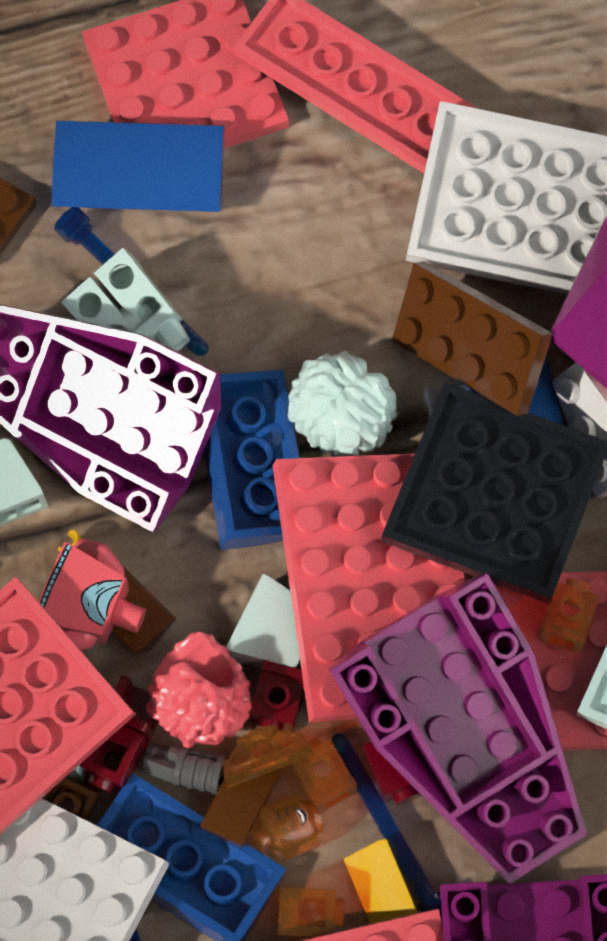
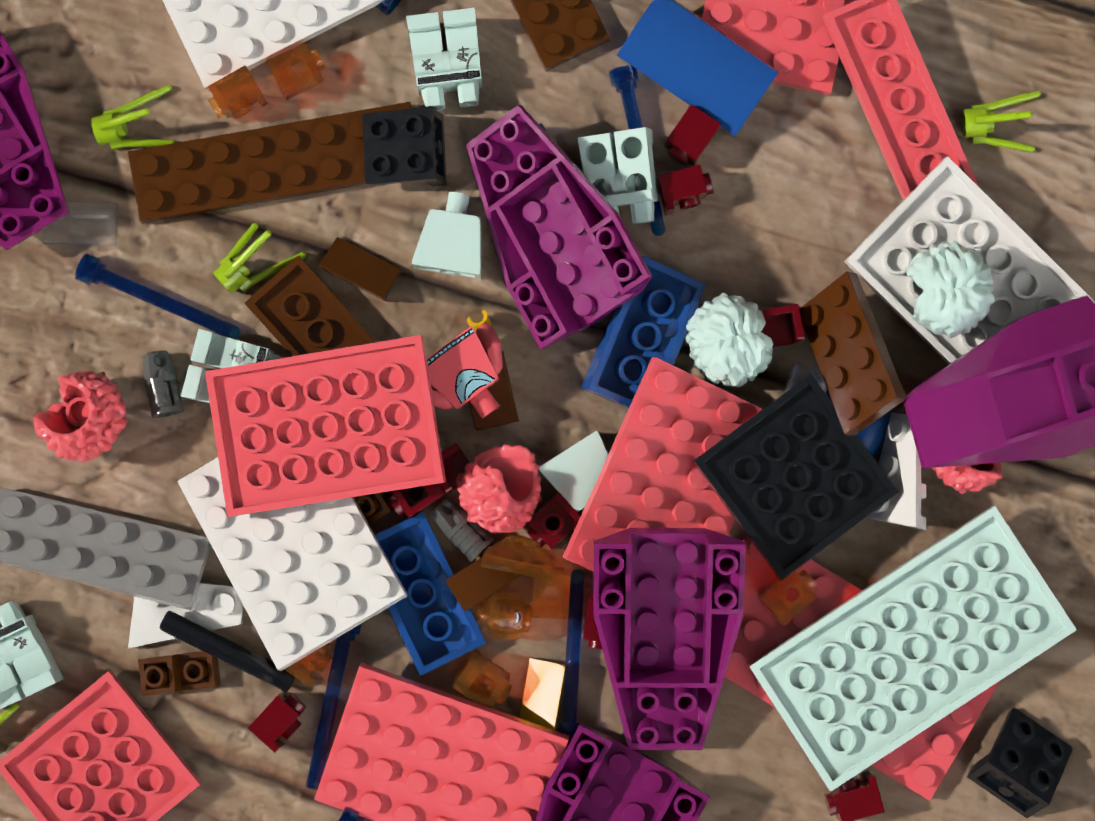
camera: 25 degrees right, 15 degrees up
none -> dark red brick [656,164,713,216]
none -> dark red brick [665,104,721,166]
none -> dark red panel [761,304,805,348]
none -> light aqua hair [906,241,995,338]
none -> lime plant [962,91,1041,153]

